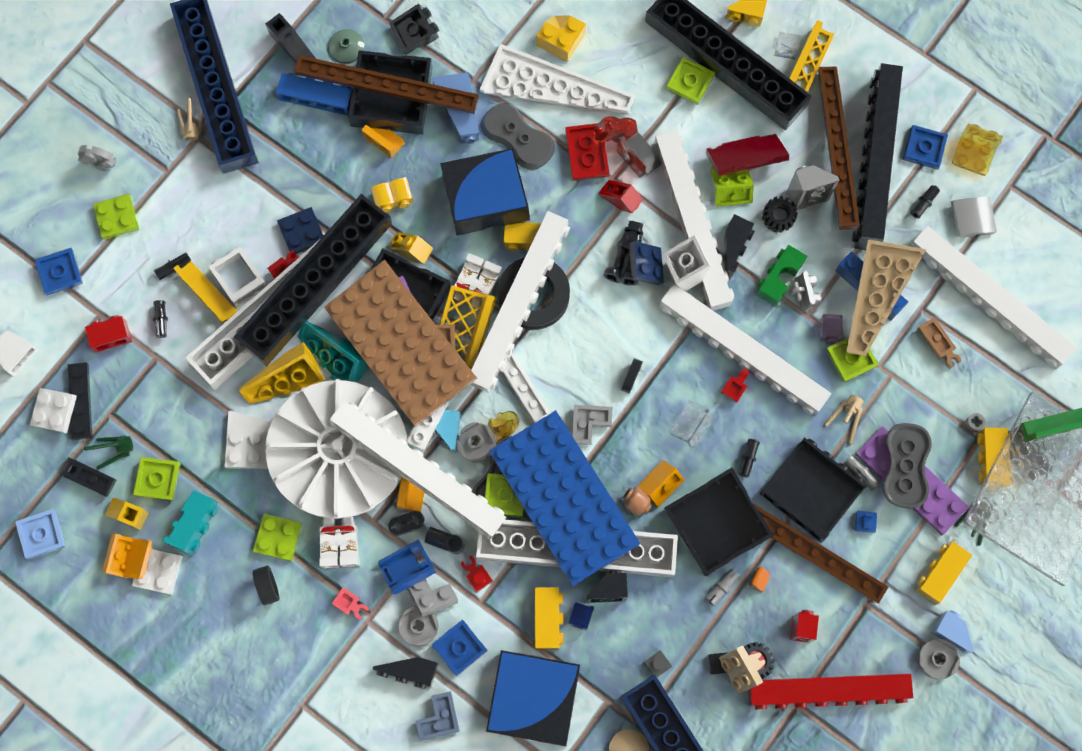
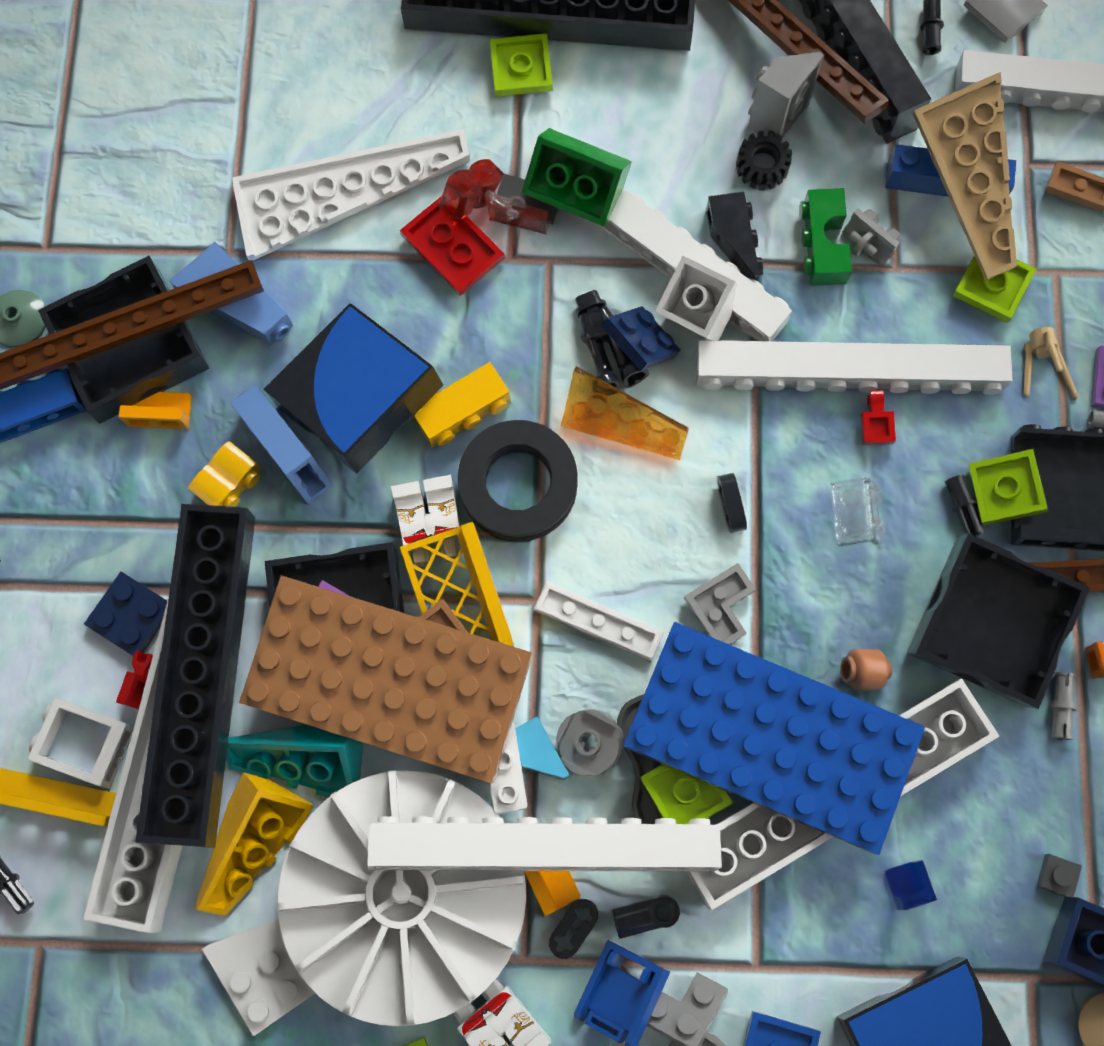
camera: 30 degrees left, 0 degrees up
yellow slope [388,232,433,264] -> none
black plate [389,3,440,54] -> none
red plate [461,556,493,593] -> none
white brick [470,211,570,393] -> none
dark grey plate [481,103,555,170] -> none
clear yellow hair [488,411,519,438] -> none
yellow brick [535,587,563,650] -> none
yellow slope [536,15,586,62] -> none
black slope [586,570,628,603] -> none
red slope [598,180,643,213] -> none
light orange panel [637,460,685,508] -> none
dark red piece [706,133,789,176] -> none
lime bracket [710,166,754,207] -> none
clear purple brick [820,314,843,344] -> none
none -> medium blue slope [230,385,333,504]
none -> green slope [521,128,632,227]
none -> clear orange wing [561,366,689,460]
none -> lime plate [969,449,1048,526]

